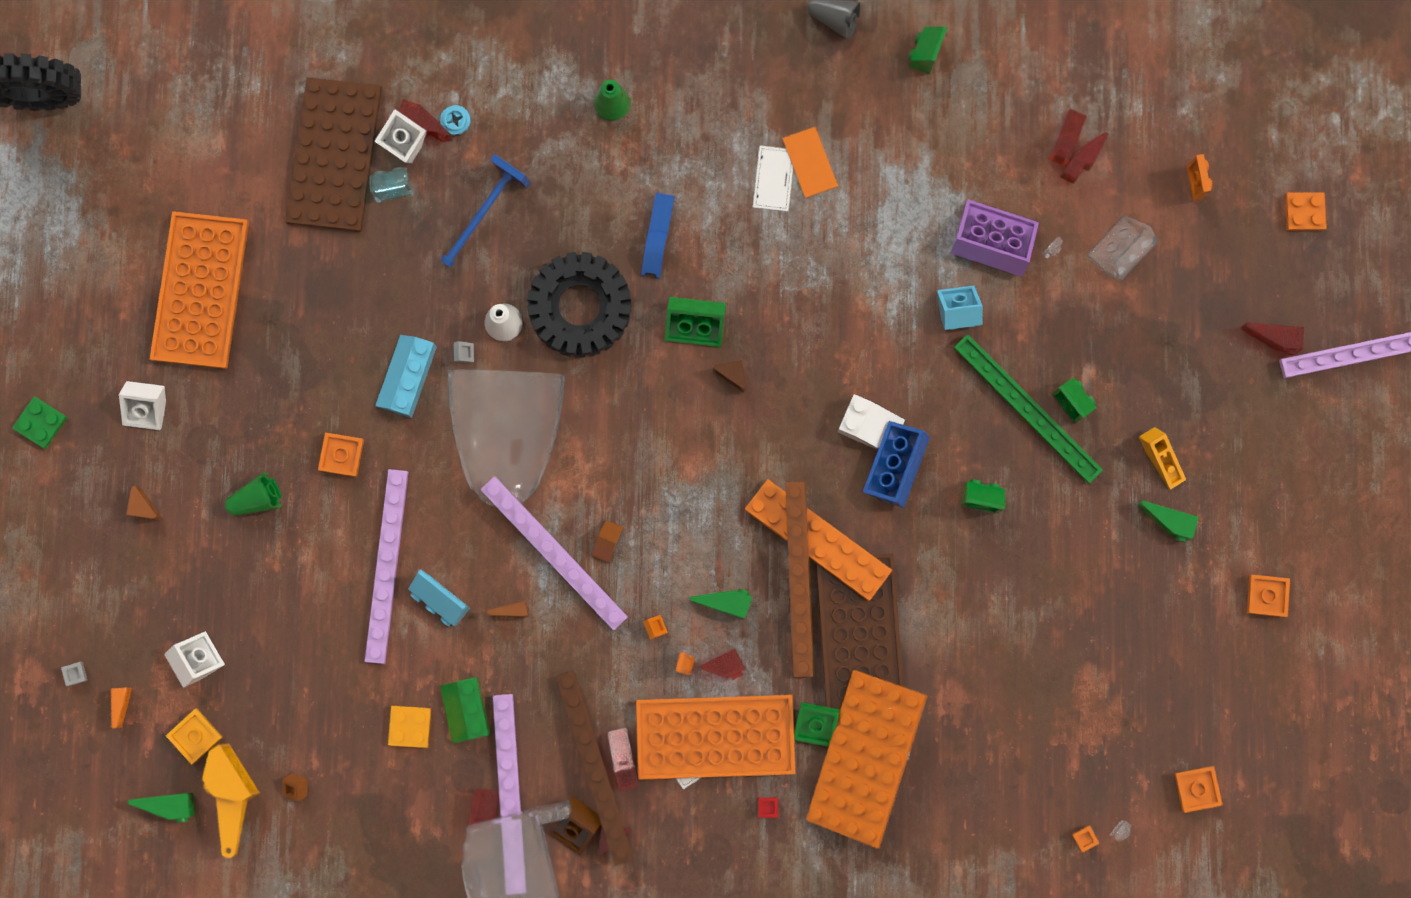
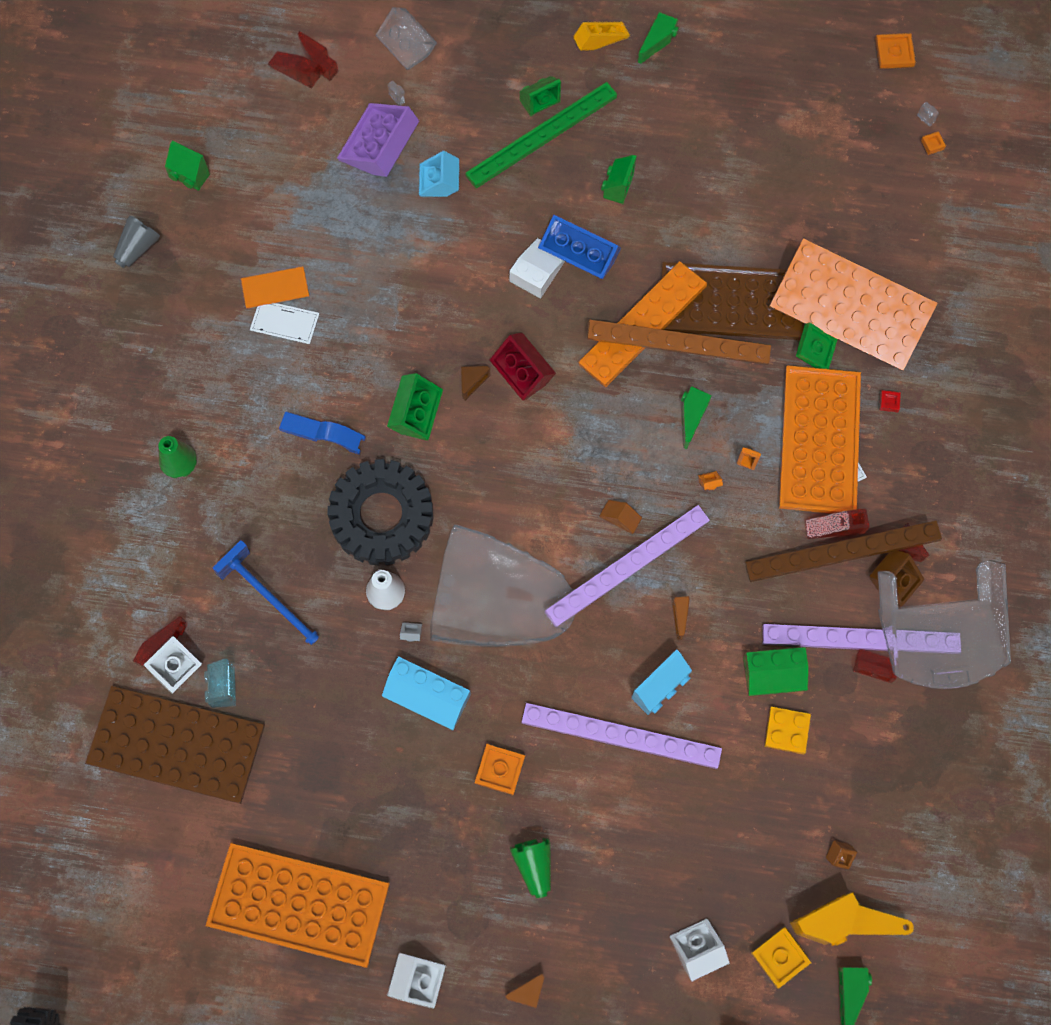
camera: 80 degrees left, 10 degrees down
medium azure gear [440,105,471,135] -> none
clear red slope [700,649,745,680] -> none
none -> dark red slope [490,333,556,401]

